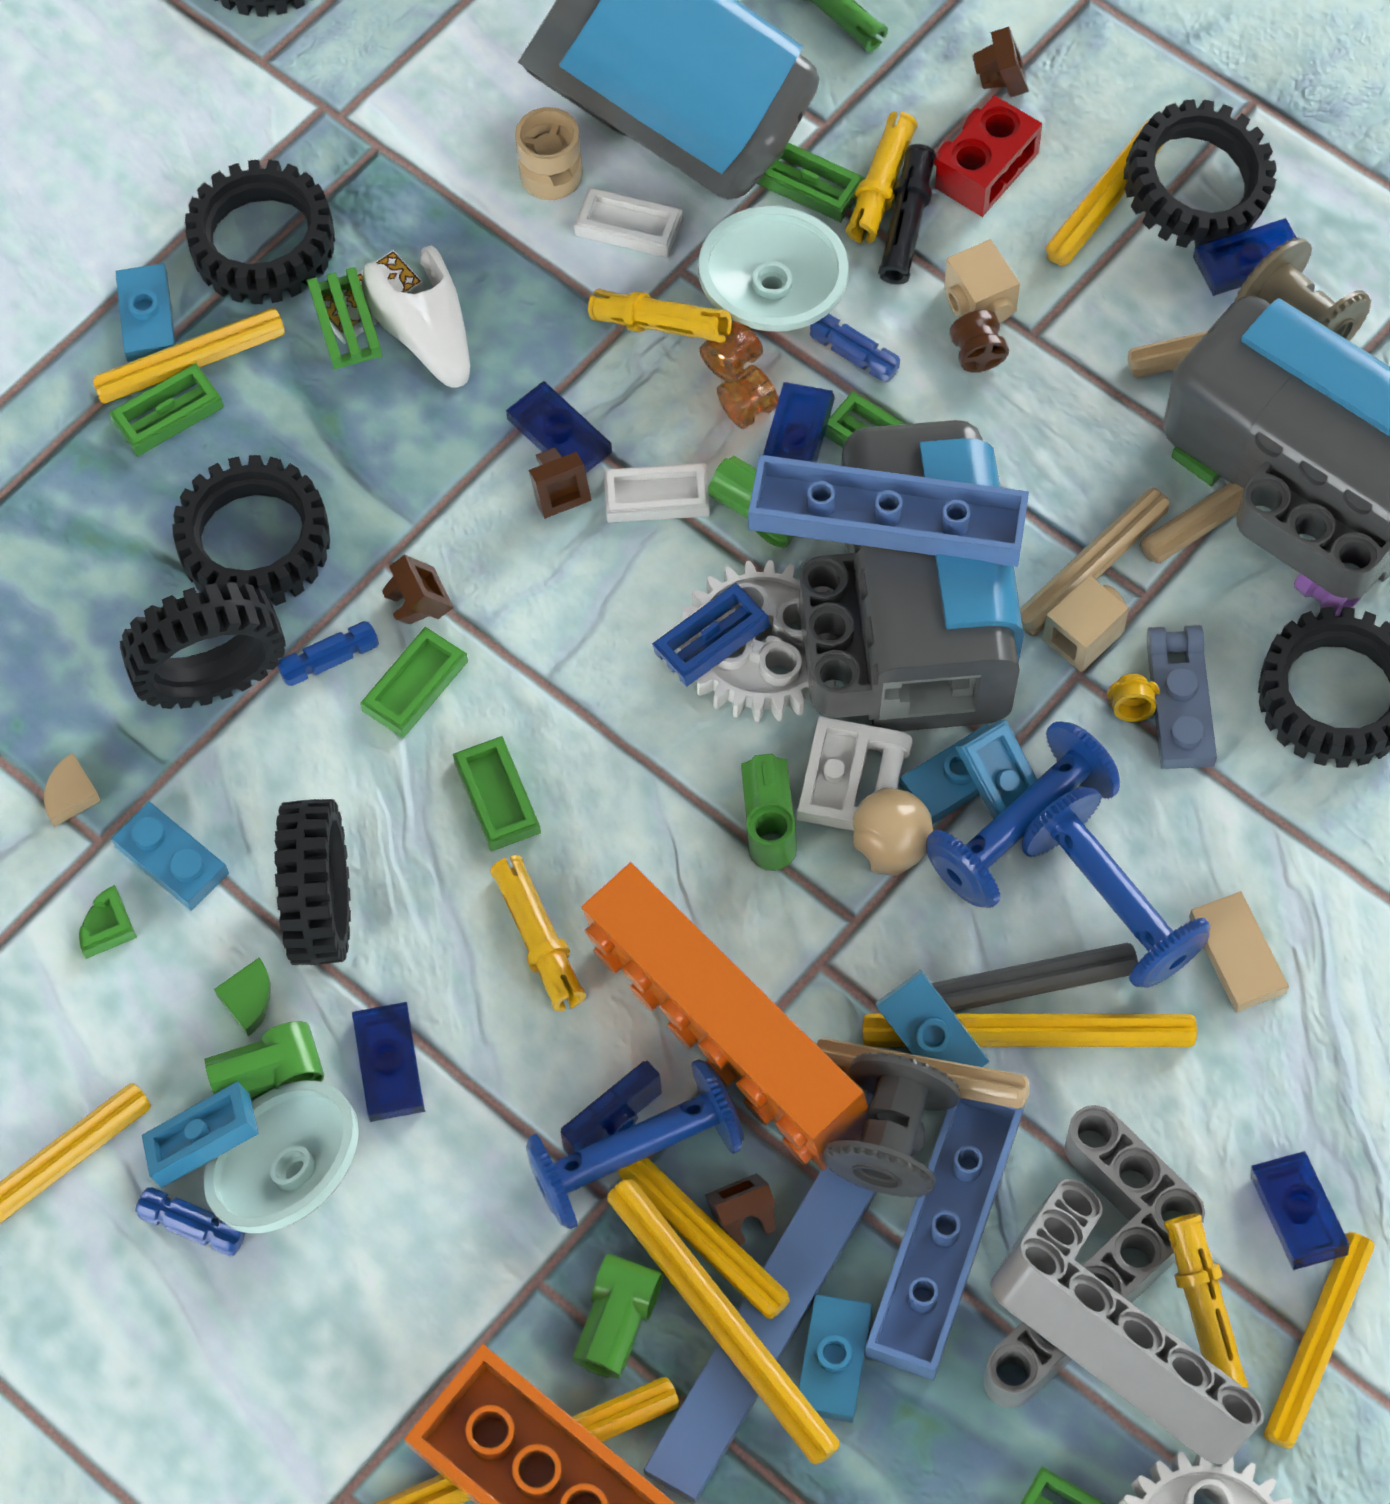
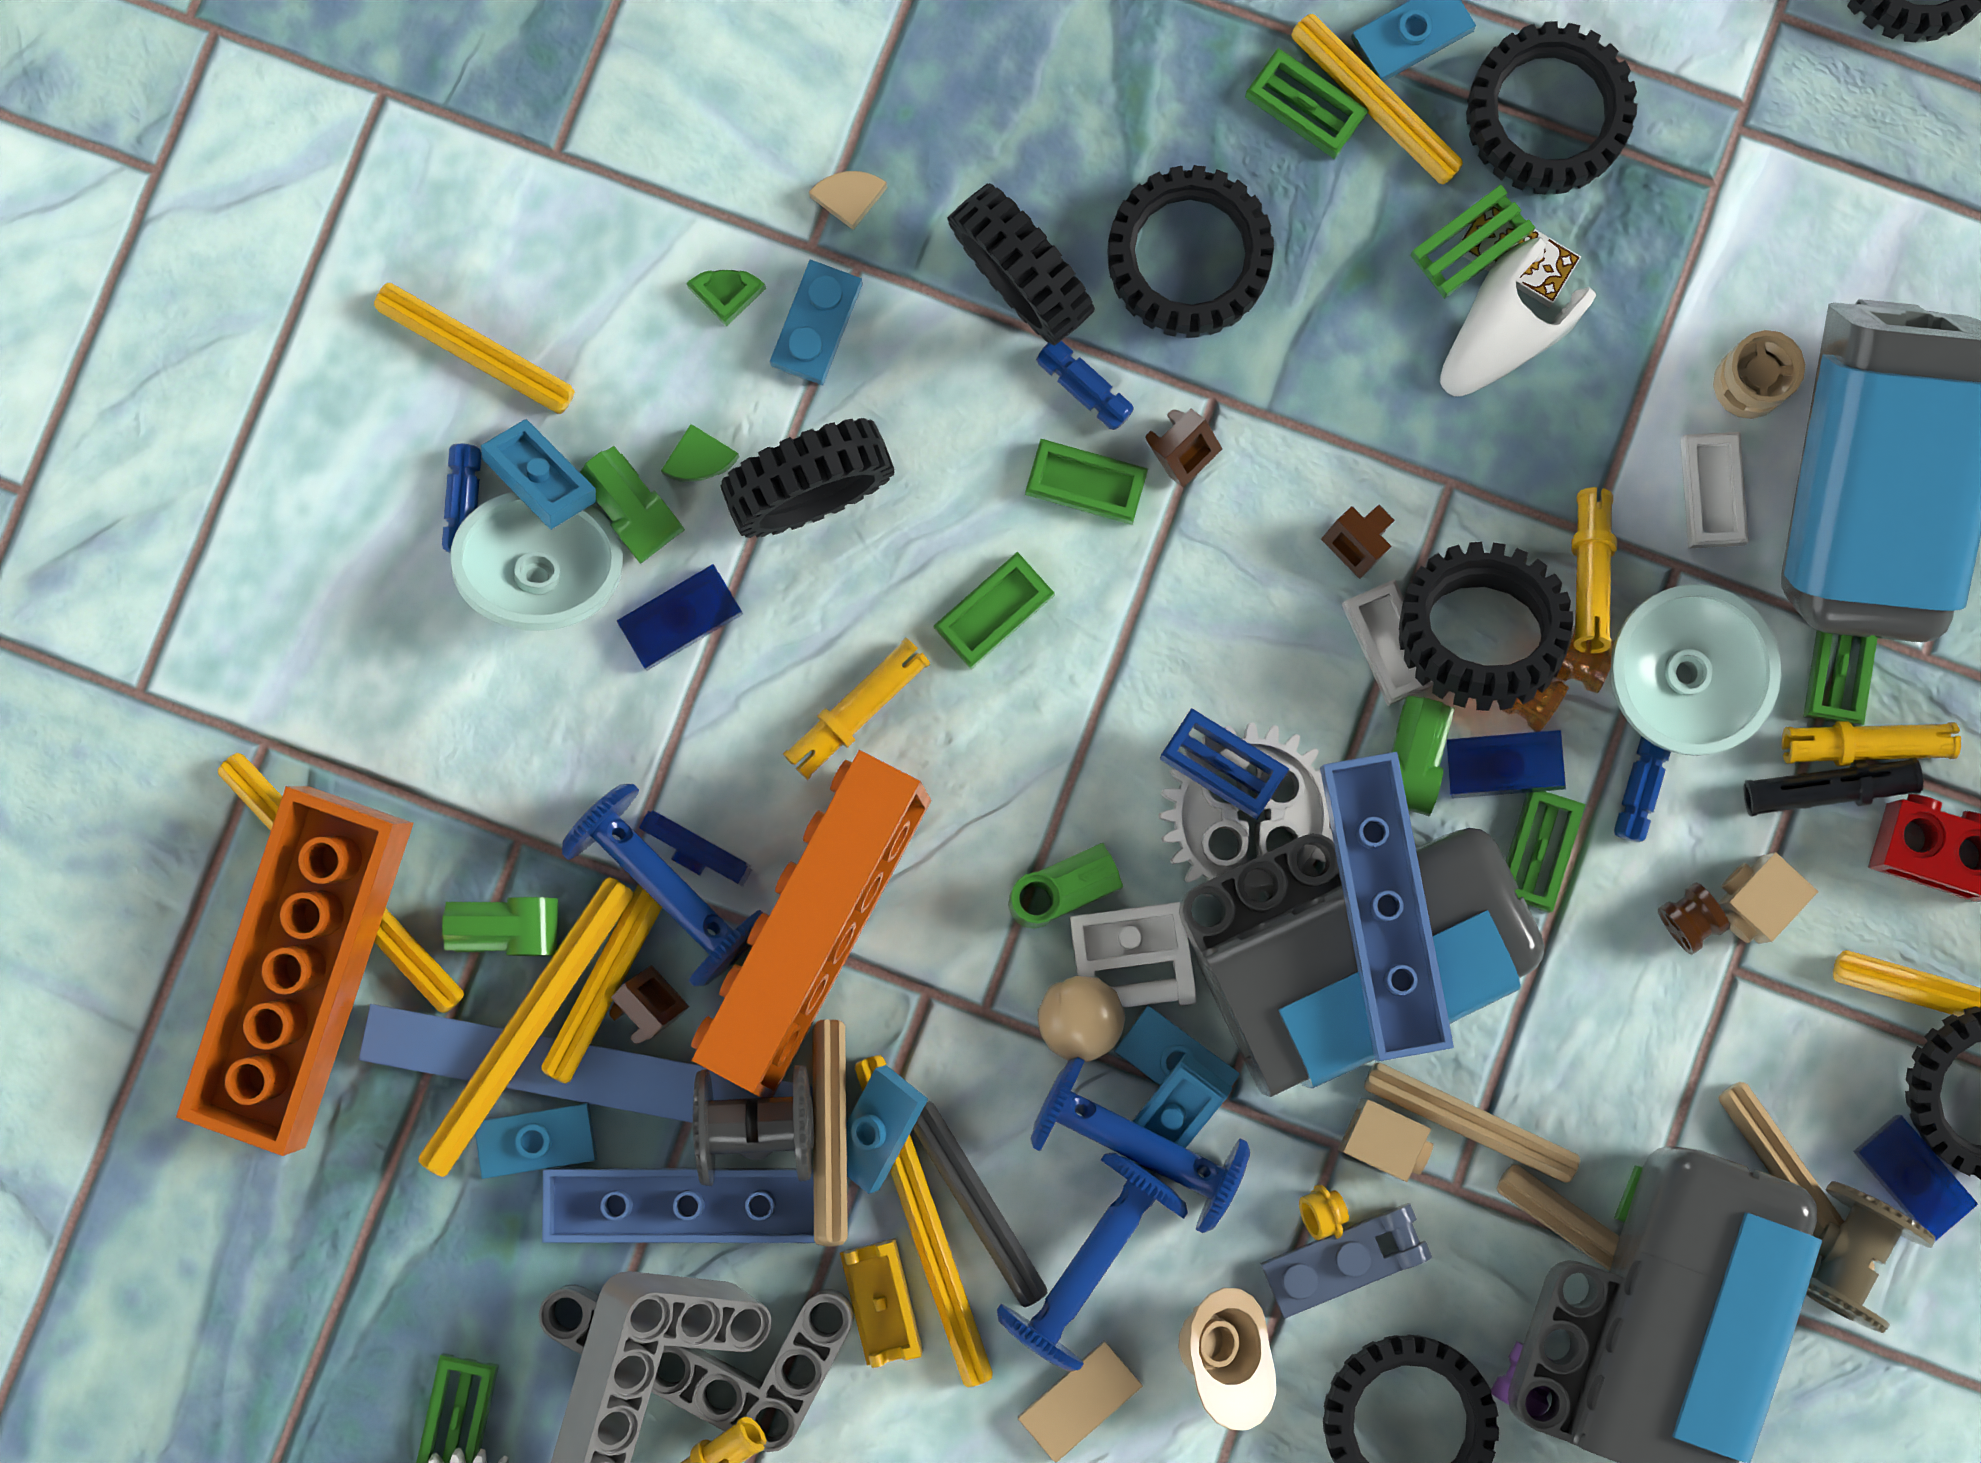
camera: 70 degrees right, 20 degrees up
clear blue plate [506,381,612,473] -> none
none -> yellow hinge [840,1238,923,1368]
none -> tan piece [1178,1288,1276,1430]
none -> black tyre [1399,542,1573,711]

